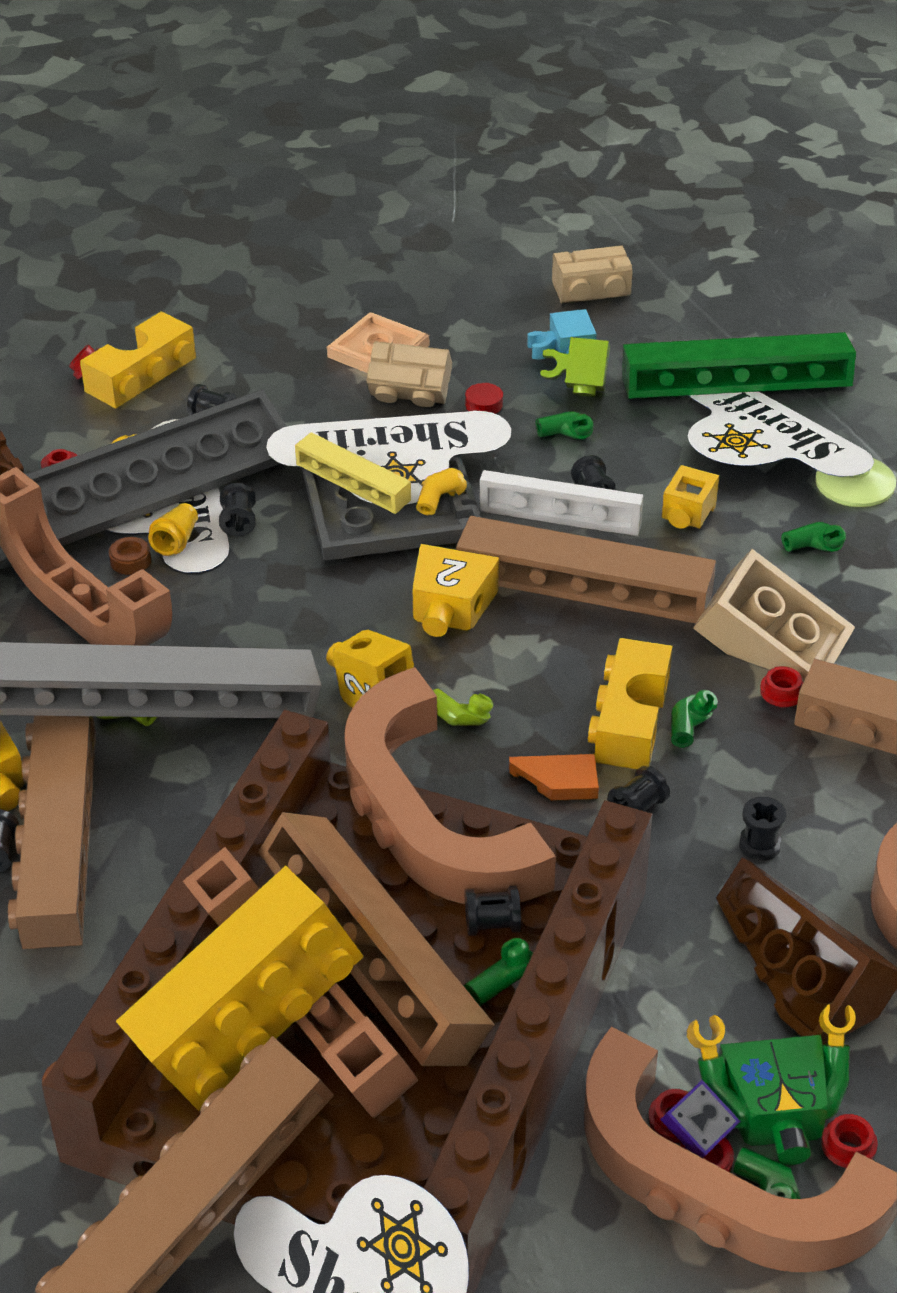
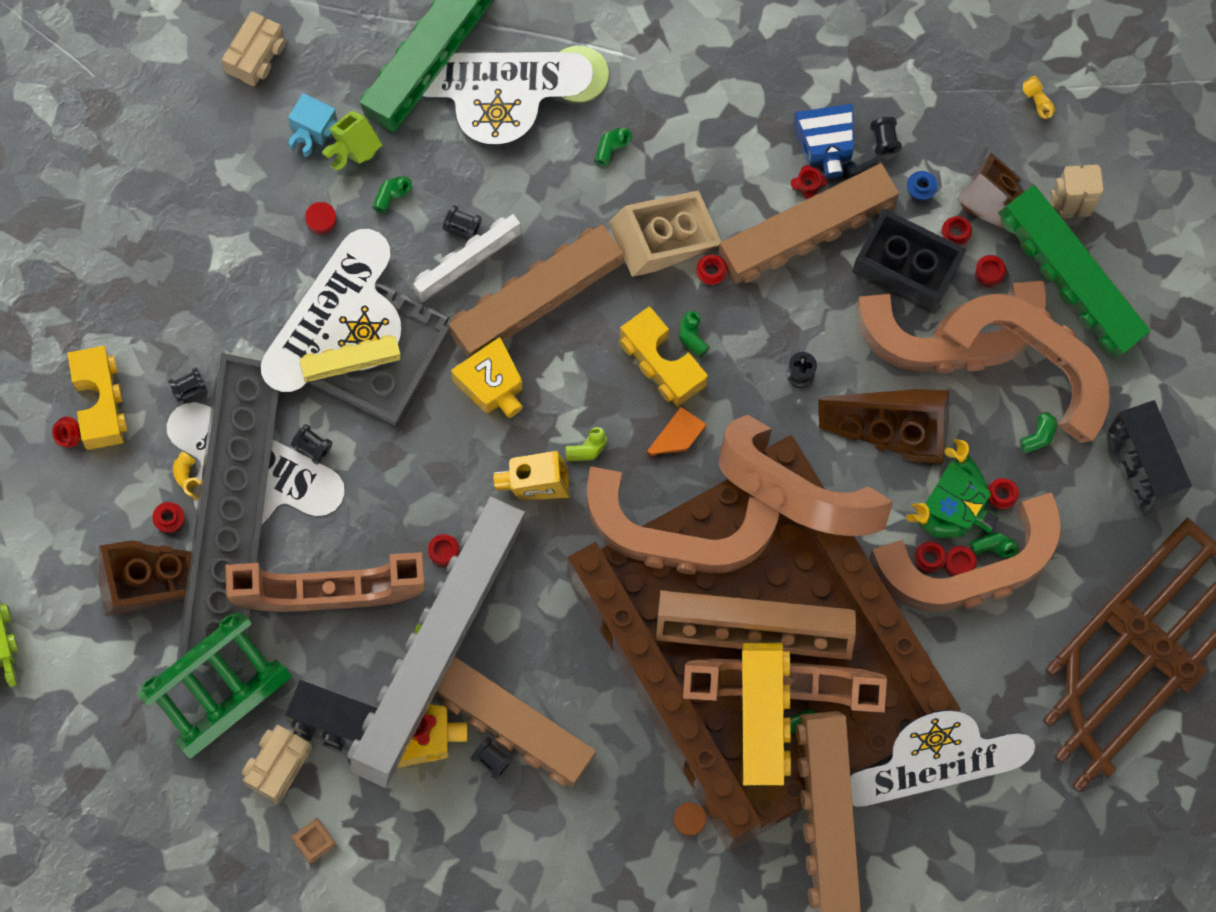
camera: 55 degrees left, 30 degrees up
dark orange tile [109,537,152,575] -> none
yellow cone [148,503,198,556] -> none
light nougat tile [327,312,430,373] -> none
tan brick [366,341,452,407] -> none
yellow arm [416,468,467,515] -> none
green arm [463,938,533,1006] -> none
black bush [464,885,521,936] -> none
black bush [607,766,670,811] -> none
tile [660,1080,740,1158] -> none
yellow brick [662,465,719,529] -> none
none -> nougat arch [718,415,893,536]

